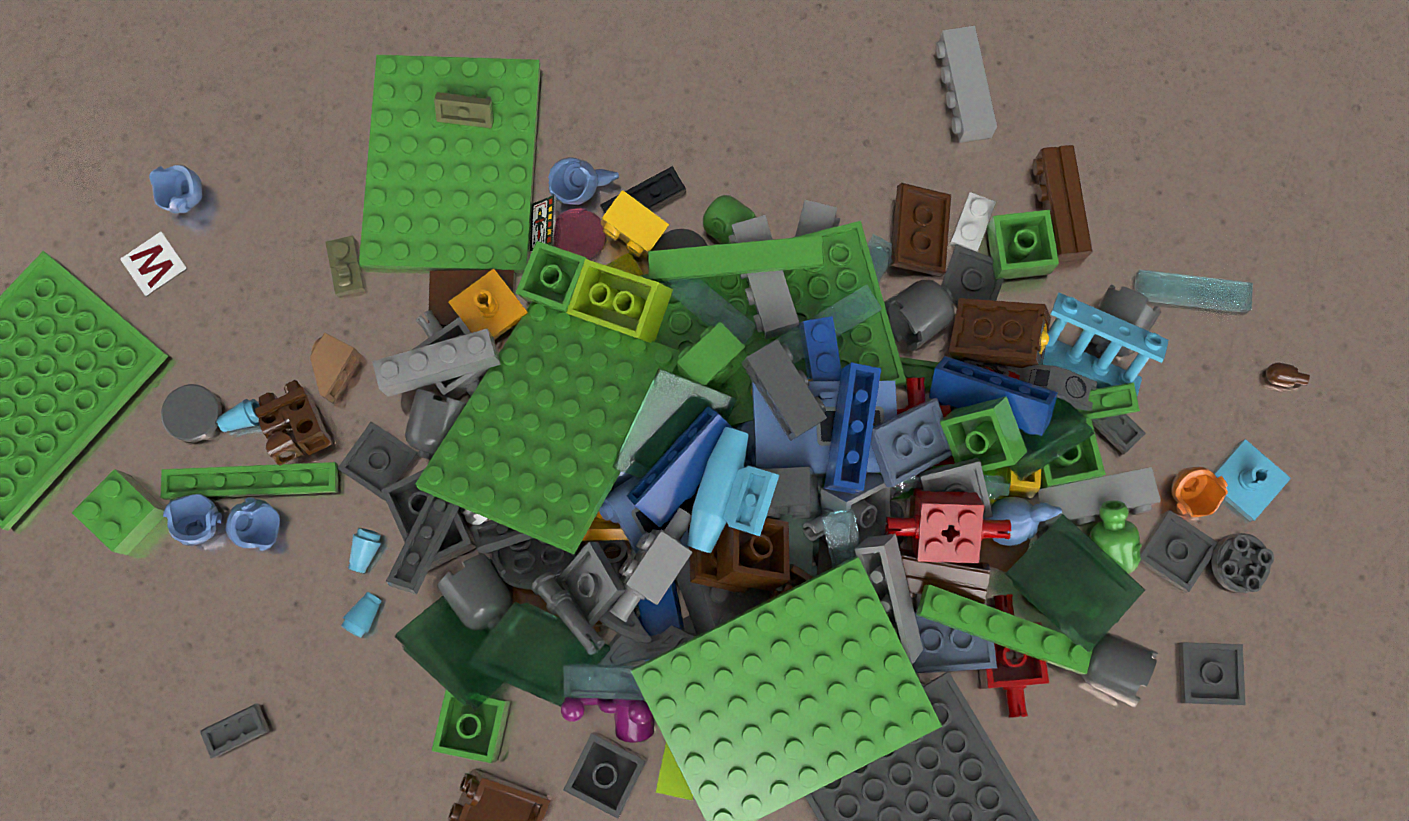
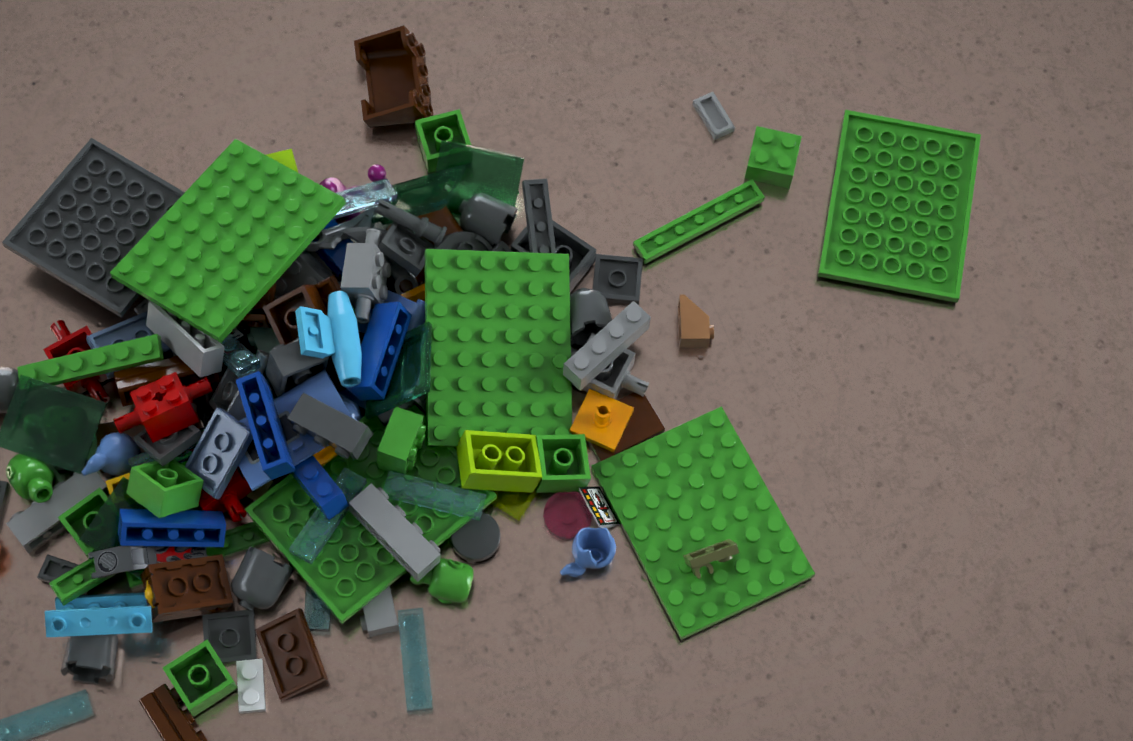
camera: 145 degrees right, 10 degrees down
white sticker [120,232,187,296] -> none
medium blue cap [149,165,202,213] -> none
dark grey tile [161,384,222,442] -> none
medium blue cap [163,494,222,546] -> none
dark grey plate [200,704,270,759] -> none
medium azure cone [217,399,260,432] -> none
medium blue cap [226,498,280,551] -> none
reddish brown hips [255,380,332,466] -> none
olive plate [325,235,365,297] -> none
medium azure cone [341,592,382,638] -> none
medium azure cone [348,528,382,573] -> none
dark grey brick [563,732,648,819] -> none
black tile [600,166,686,214] -> none
yellow brick [601,190,669,258] -> none
bright green tile [648,235,824,282] -> none
none -> clear light blue plate [397,608,433,713]
none -> light grey tile [693,92,735,140]

